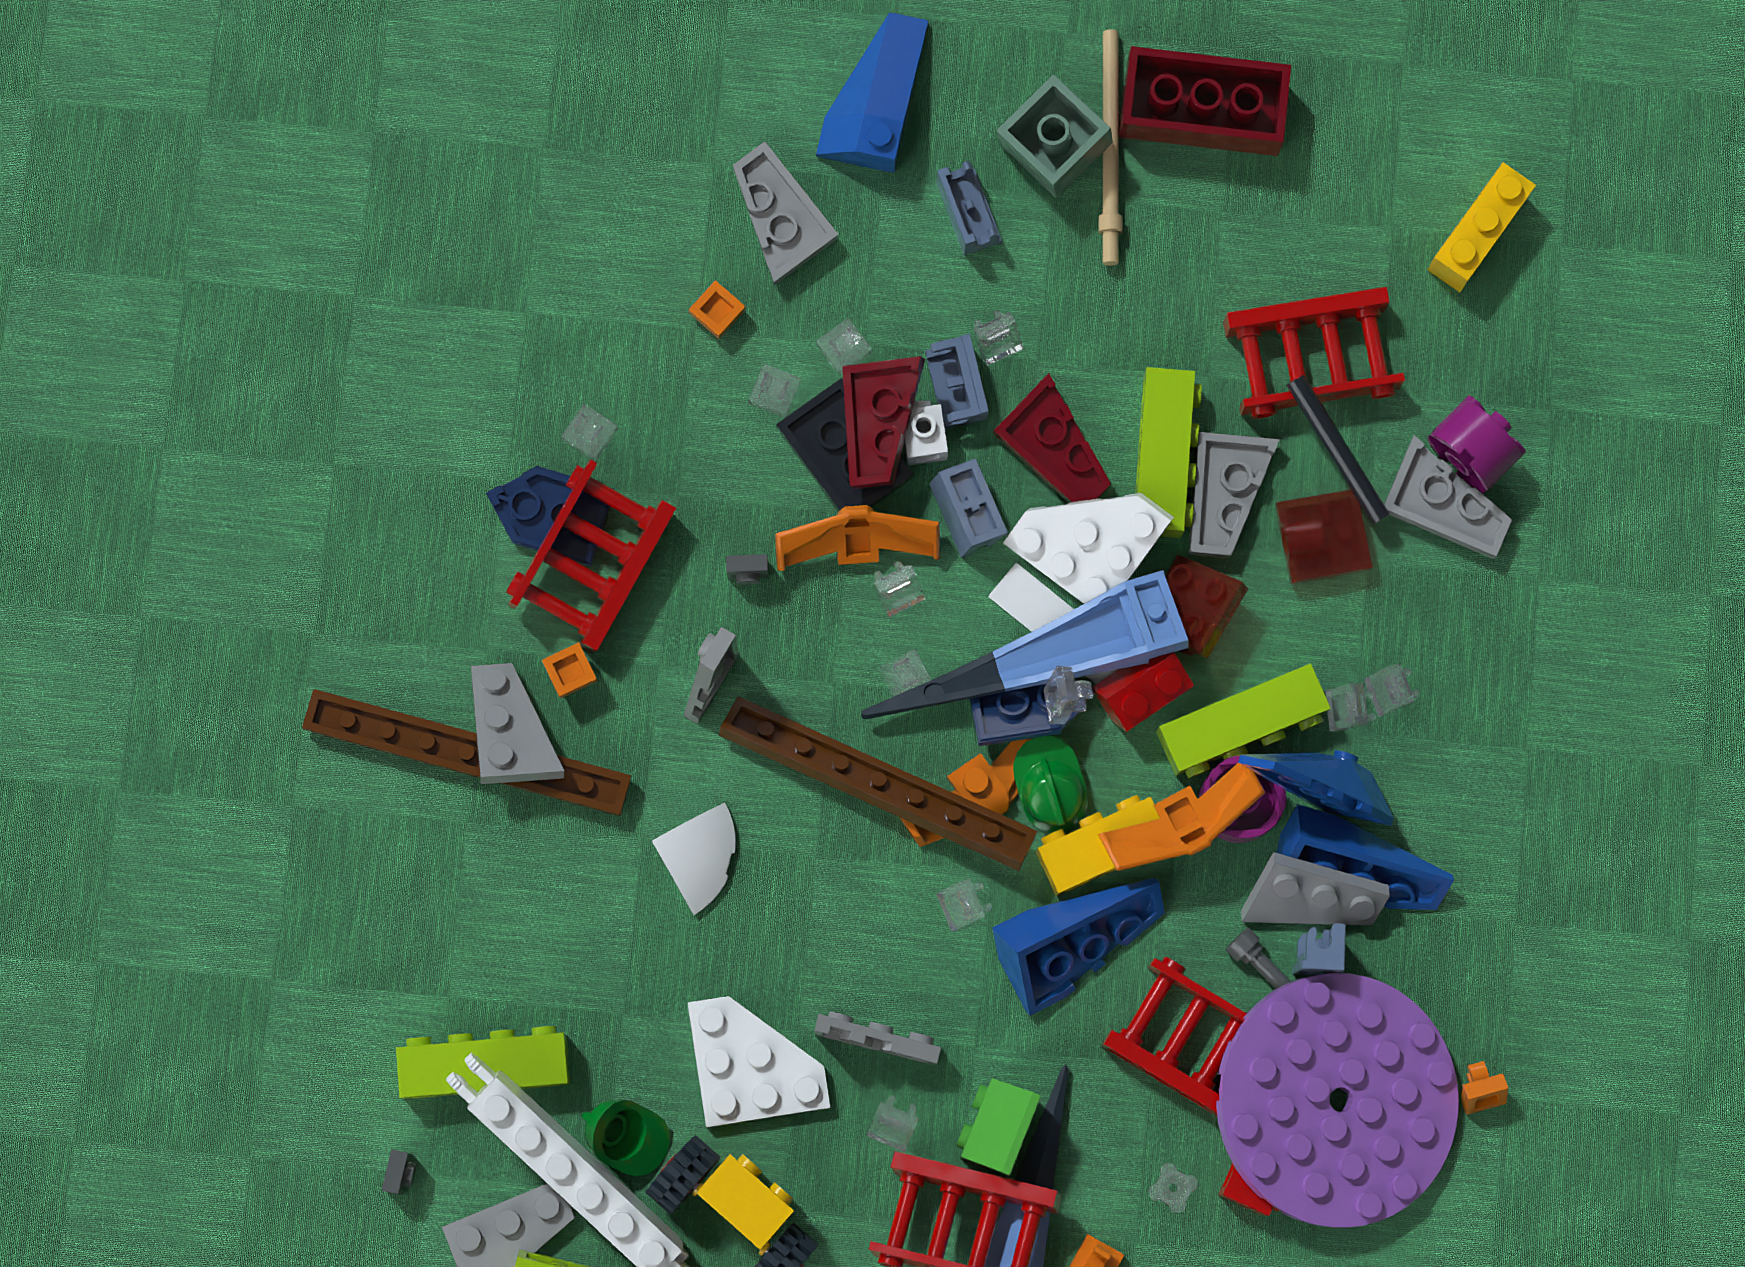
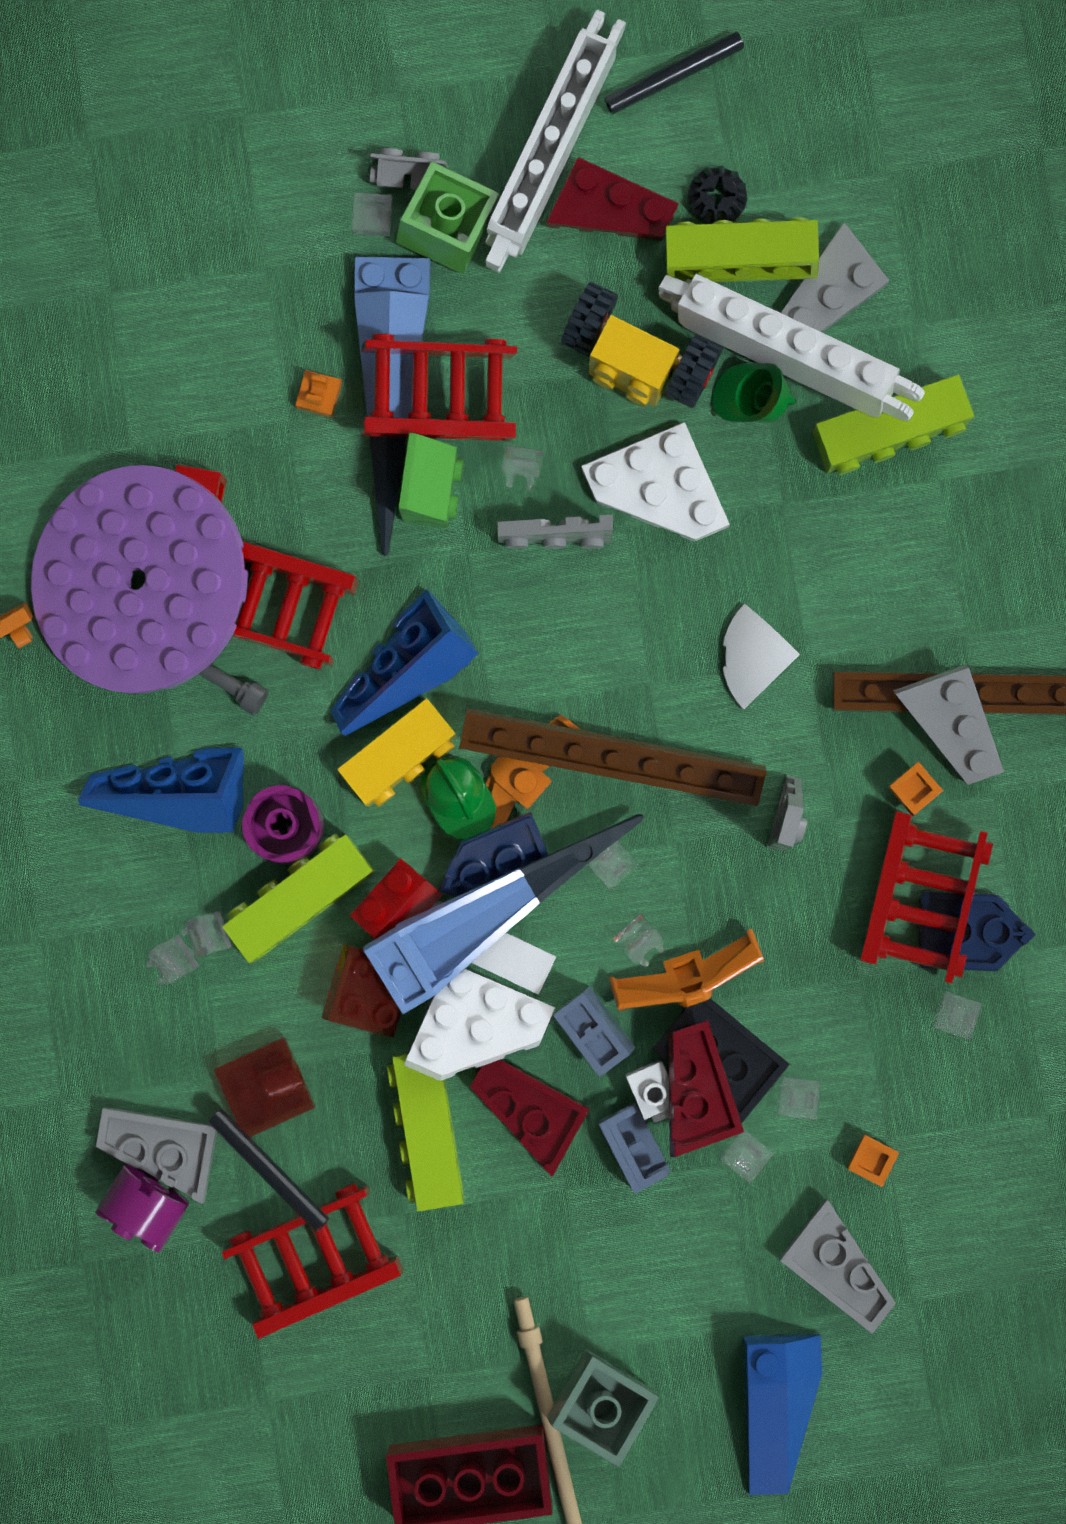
camera: 175 degrees right, 5 degrees up
dark grey plate [381,1149,417,1195] -> none
dark grey plate [726,554,769,585] -> none
sand blue hinge [936,161,1002,256] -> none
clear tile [936,878,992,932] -> none
clear tile [973,310,1024,366] -> none
clear tile [1044,666,1093,725] -> none
orange plate [1098,763,1265,871] -> none
clear plate [1148,1163,1198,1213] -> none
light grey wing [1188,432,1280,558] -> none
blue wedge [1238,750,1394,826] -> none
light grey wing [1241,852,1390,925] -> none
sand blue hinge [1292,923,1345,975] -> none
yellow brick [1427,162,1536,293] -> none

